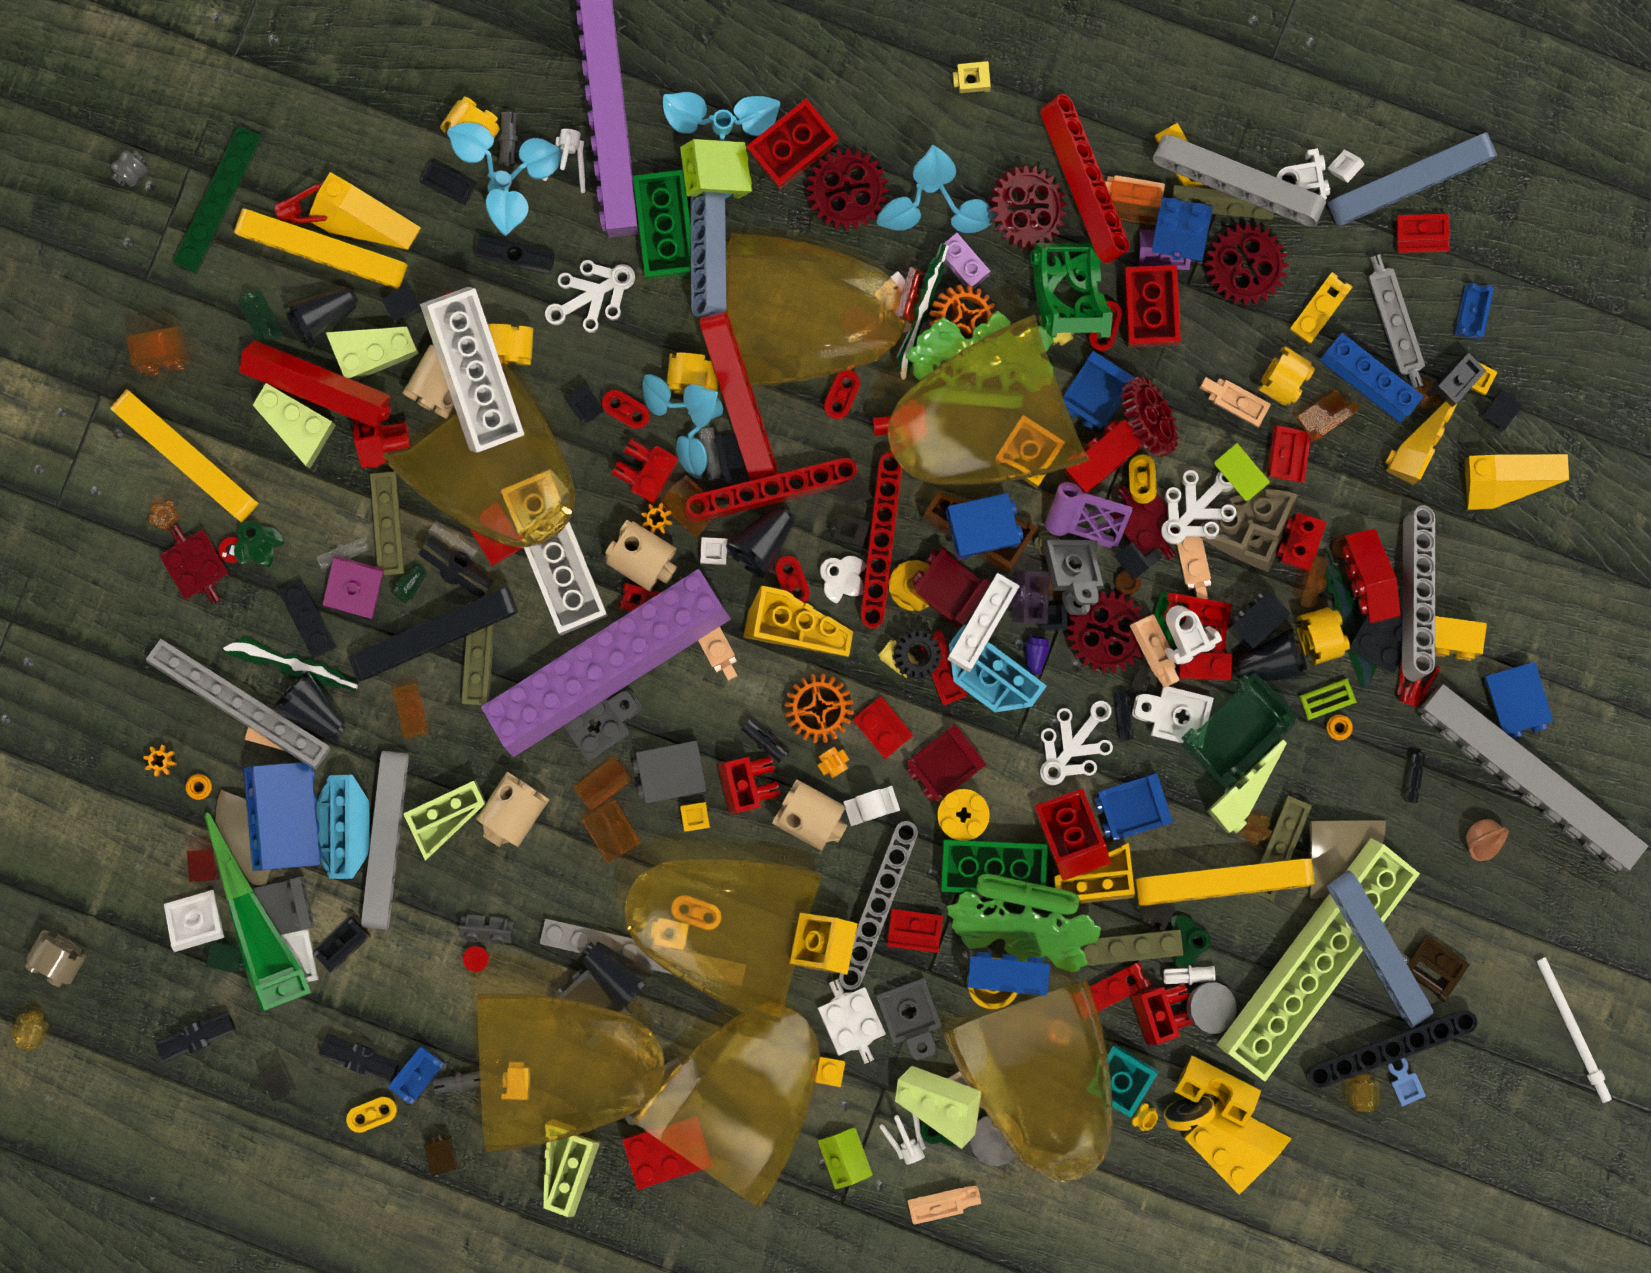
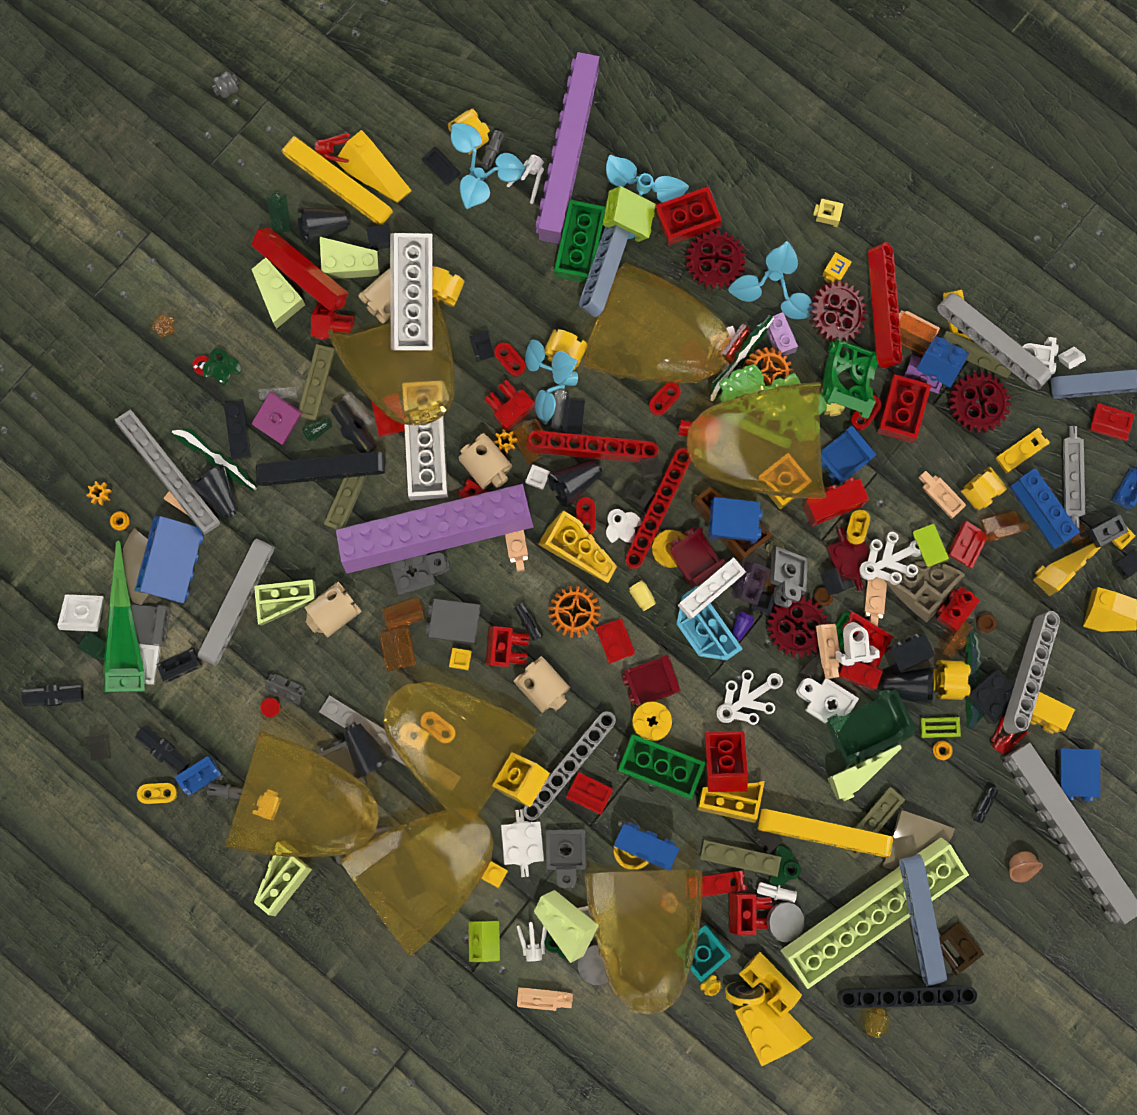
camera: 15 degrees right, 5 degrees down
yellow beam [110,389,259,523] -> none
clear orange brick [126,326,190,376] -> none
dark red plate [159,525,230,605] -> none
dark green plate [172,125,263,275] -> none
clear red panel [187,849,219,882] -> none
medium azure wedge [316,775,369,879] -> none
clear orange plate [392,683,430,739] -> none
dark brown brick [424,1134,459,1176] -> none
black piece [475,235,555,275] -> none
white plant [545,260,635,333] -> none
red brick [622,1115,713,1190] -> none
red beam [700,311,778,481] -> none
light orange gear [817,747,849,778] -> none
white pin [843,786,900,826] -> none
black tyre [892,631,942,679] -> none
red plate [920,630,967,706] -> none
bright green plant [947,874,1101,972] -> none
medium lavender piece [1045,482,1133,548] -> none
blue panel [1094,773,1173,842] -> none
black axle [1114,691,1134,741] -> none
dark red gear [1121,376,1179,457] -> none
clear orange plant [1242,814,1272,845] -> none
red brick [1343,528,1401,623] -> none
medium blue plate [1387,1058,1426,1107] -> none
white bar [1536,957,1612,1103] -> none
none -> yellow brick [822,252,852,283]

